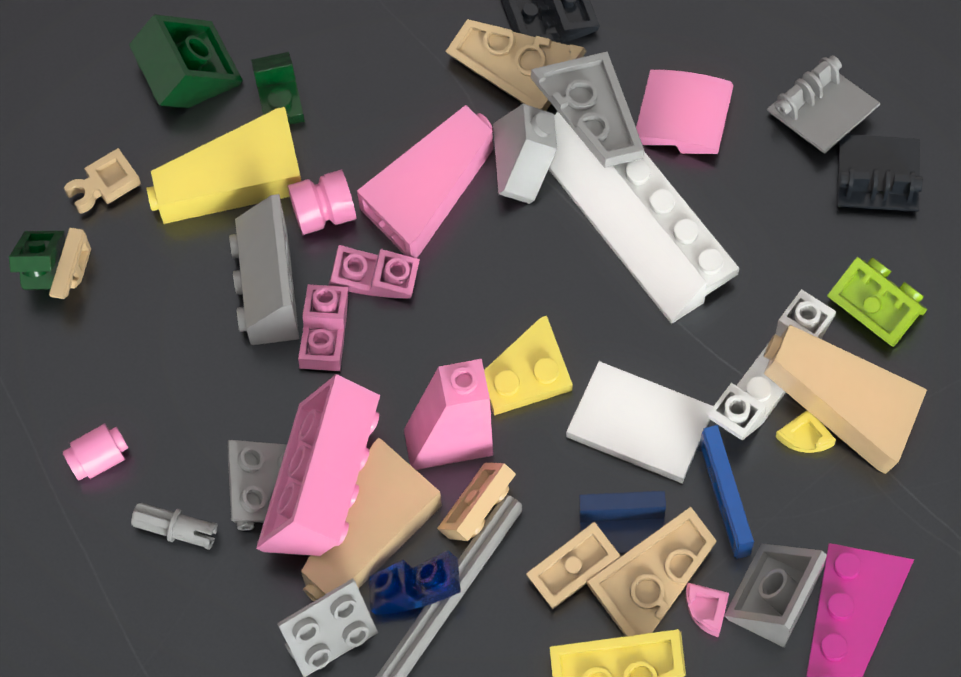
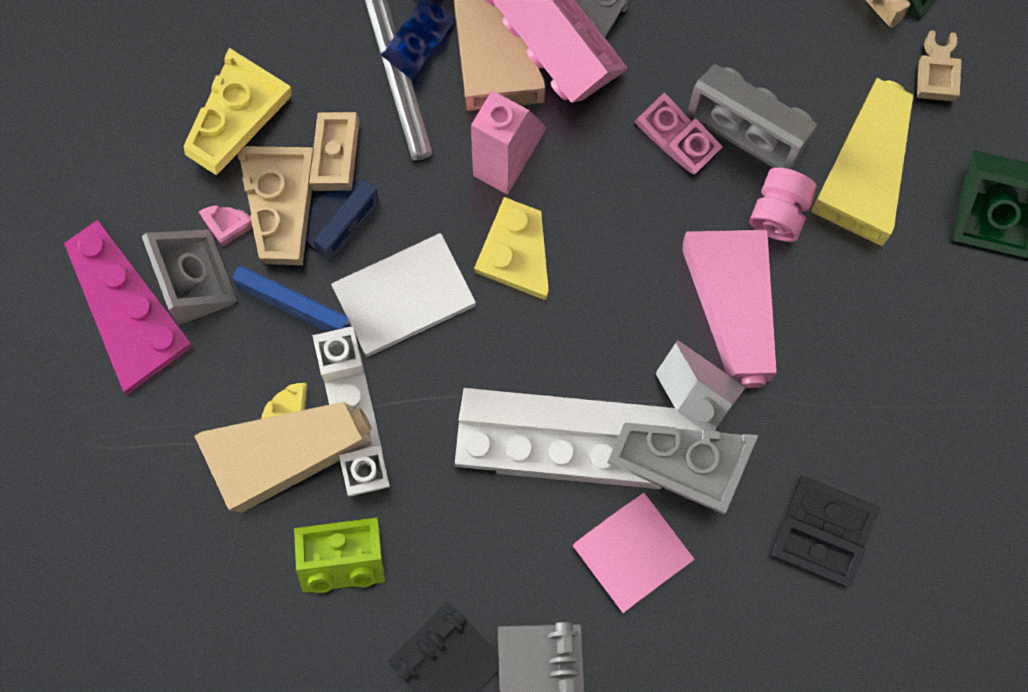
camera: 125 degrees right, 10 degrees up
dark green slope [251,52,305,125] -> none
bright pink slope [328,245,420,298] -> none
tan plate [437,463,516,541] -> none
tan wing [446,19,587,111] -> none

